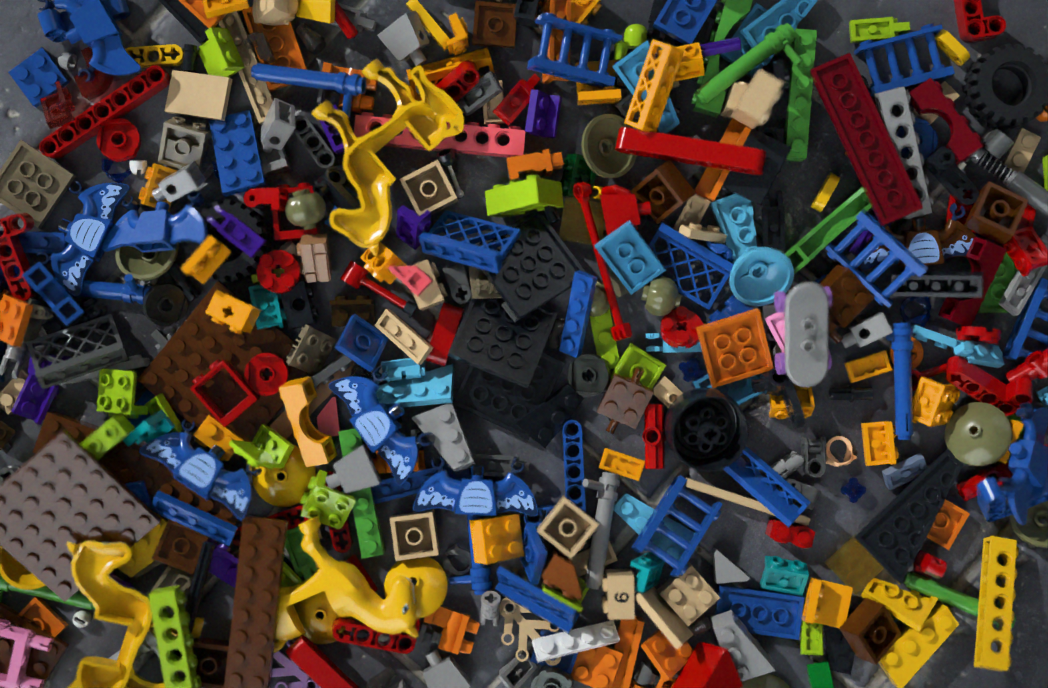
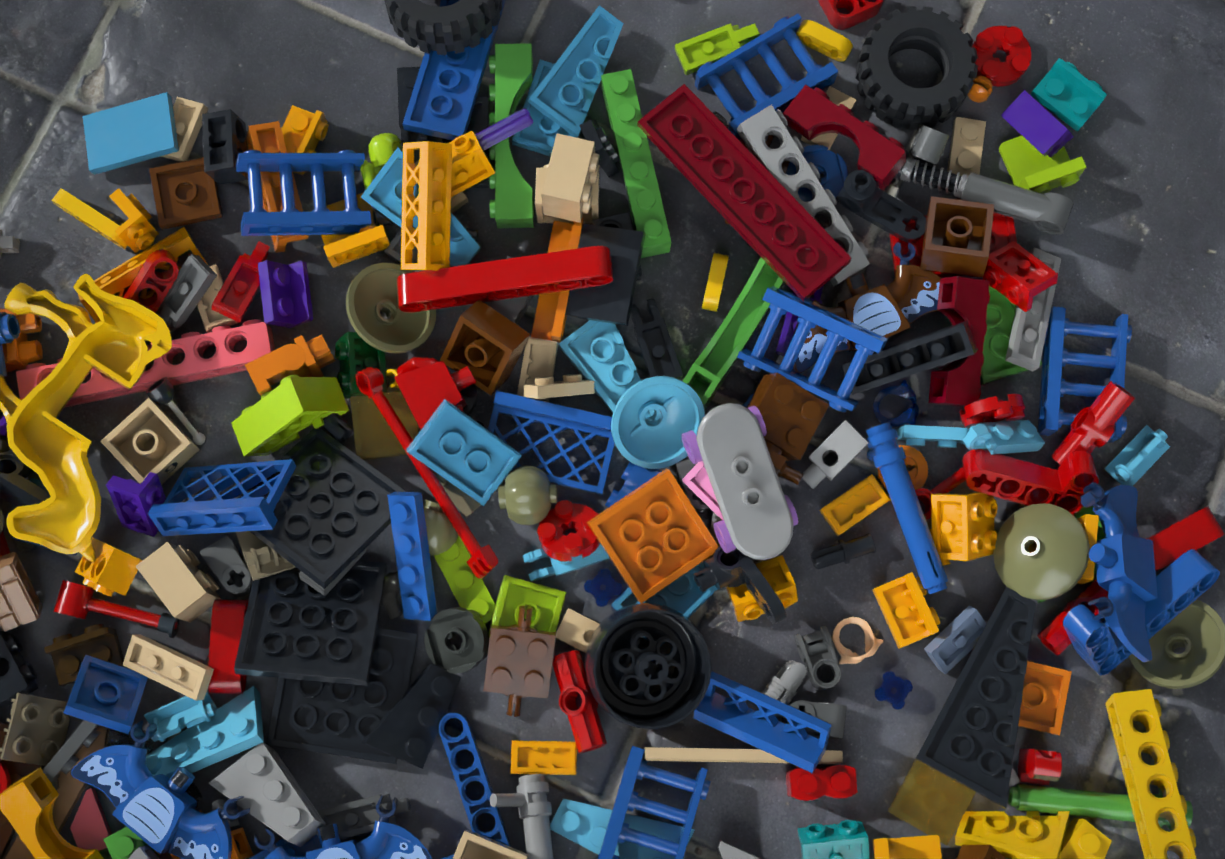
camera: 15 degrees left, 10 degrees down
light grey torso [377,11,429,66] -> none
coral tile [388,266,433,297] -> none
bright green cylinder [694,23,803,104] -> none
blue piece [705,241,734,261] -> none

